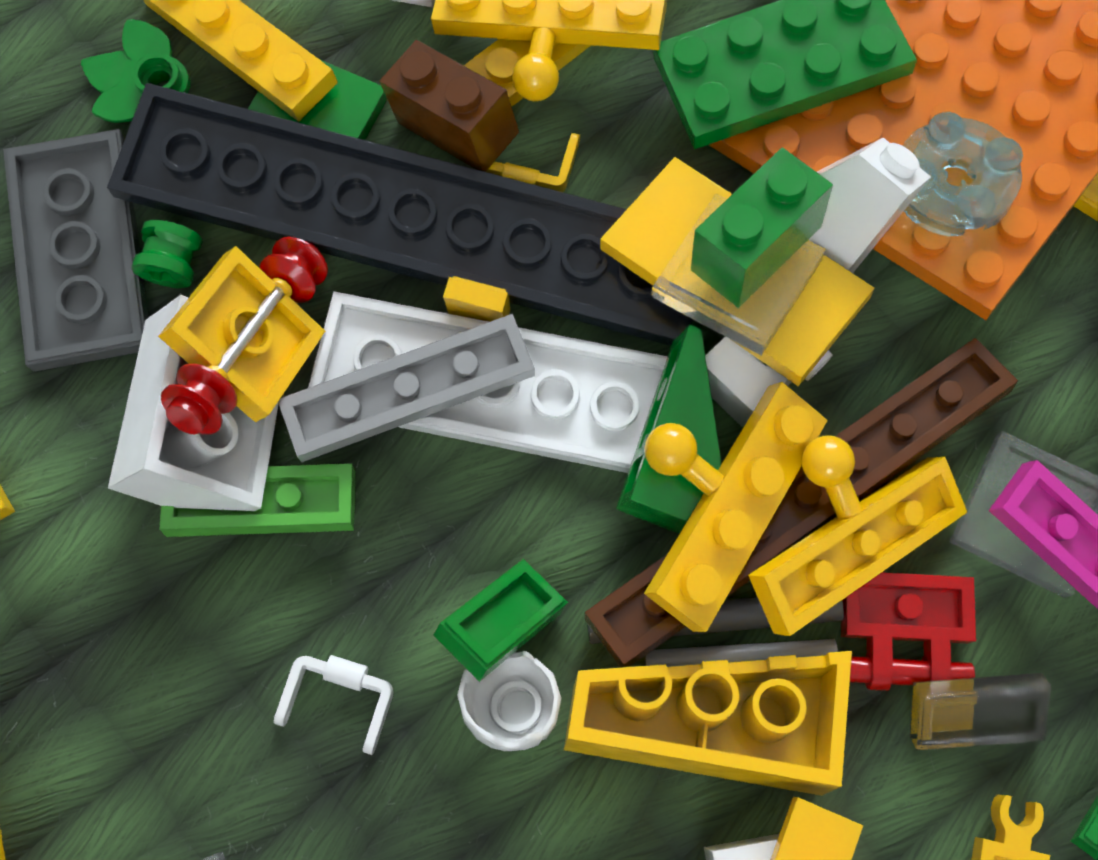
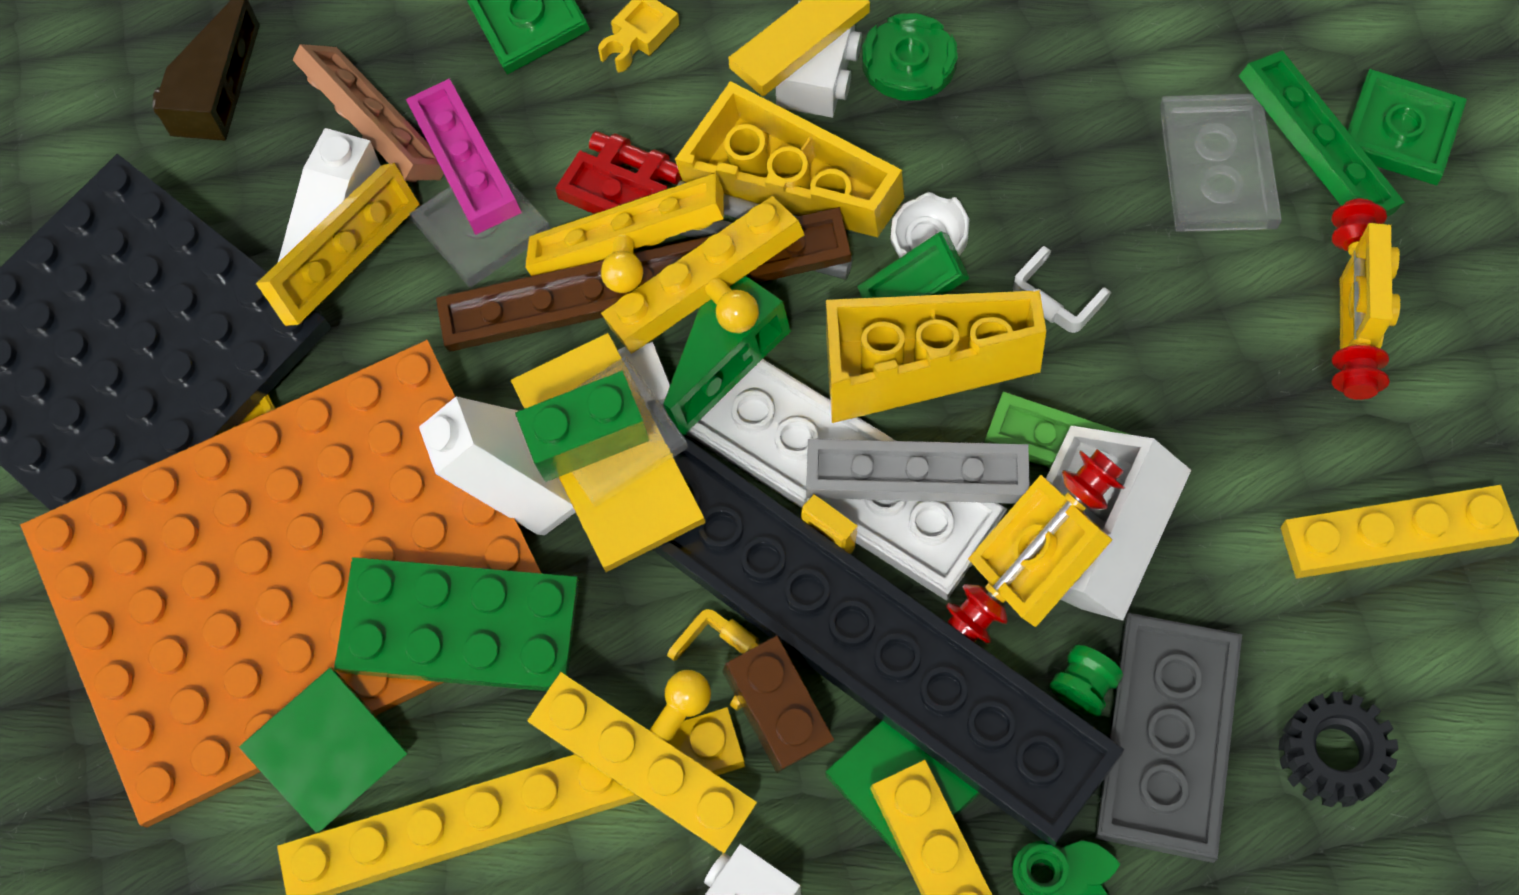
camera: 150 degrees left, 10 degrees down
clear light blue plate [903,112,1023,236] -> none
clear smoke tile [910,673,1051,750] -> none
none -> yellow wedge [826,290,1046,423]

